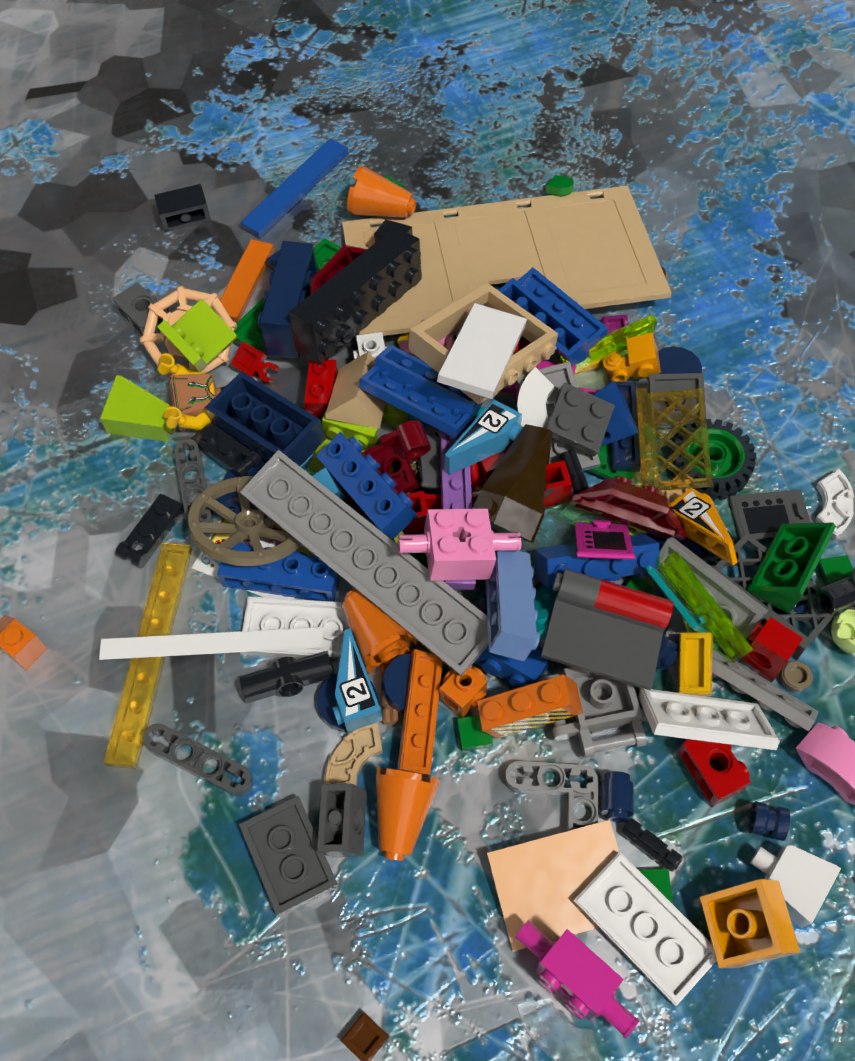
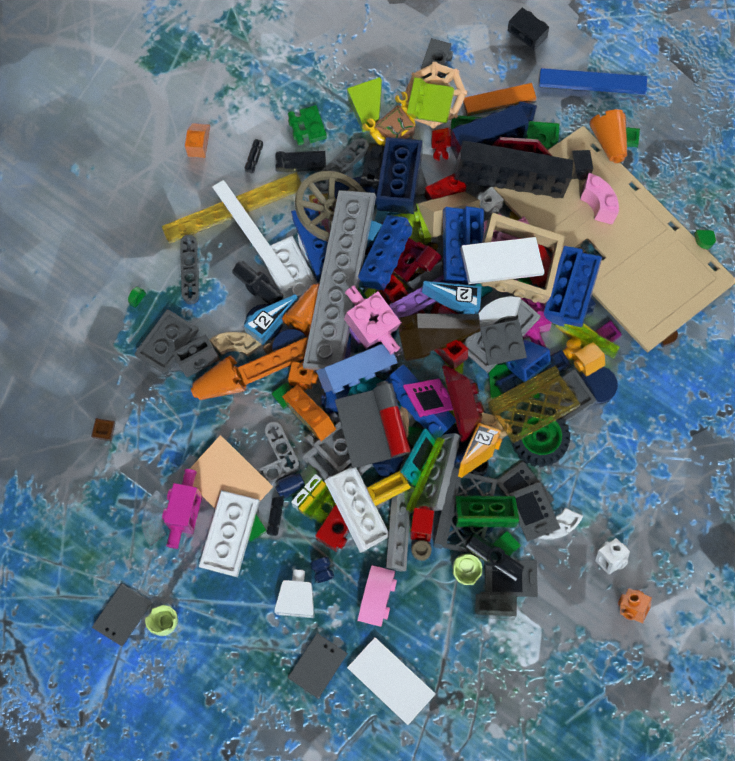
camera: 60 degrees right, 10 degrees up
black piece [560,449,589,494] -> none
light orange brick [700,879,801,968] -> none
none -> green tile [128,286,146,308]
none -> black axle [244,139,263,173]
none -> green plate [288,105,327,145]
none -> clear neon green hips [291,474,336,523]
none -> dark grey container [507,482,561,542]
none -> bright pink brick [580,173,619,225]

